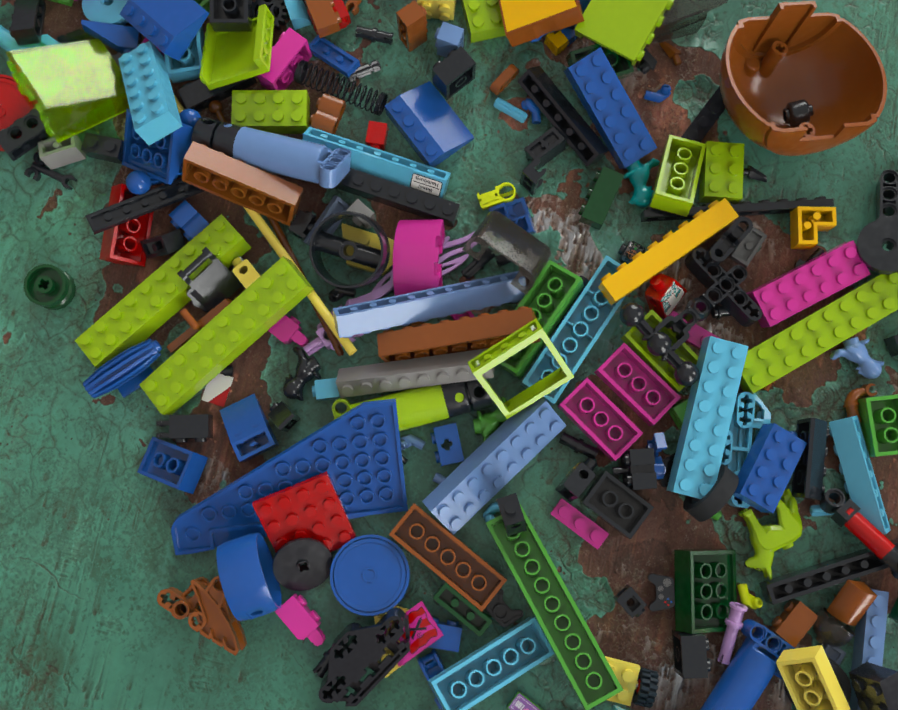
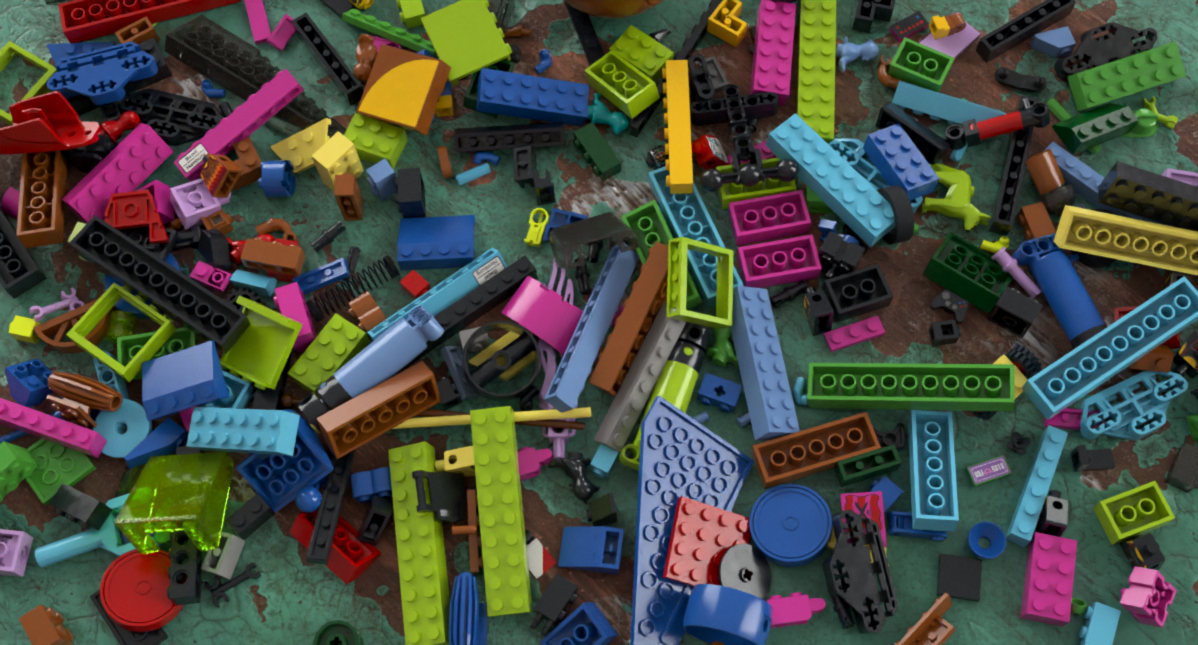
camera: 55 degrees left, 15 degrees down
black torso [496,493,527,536] -> none

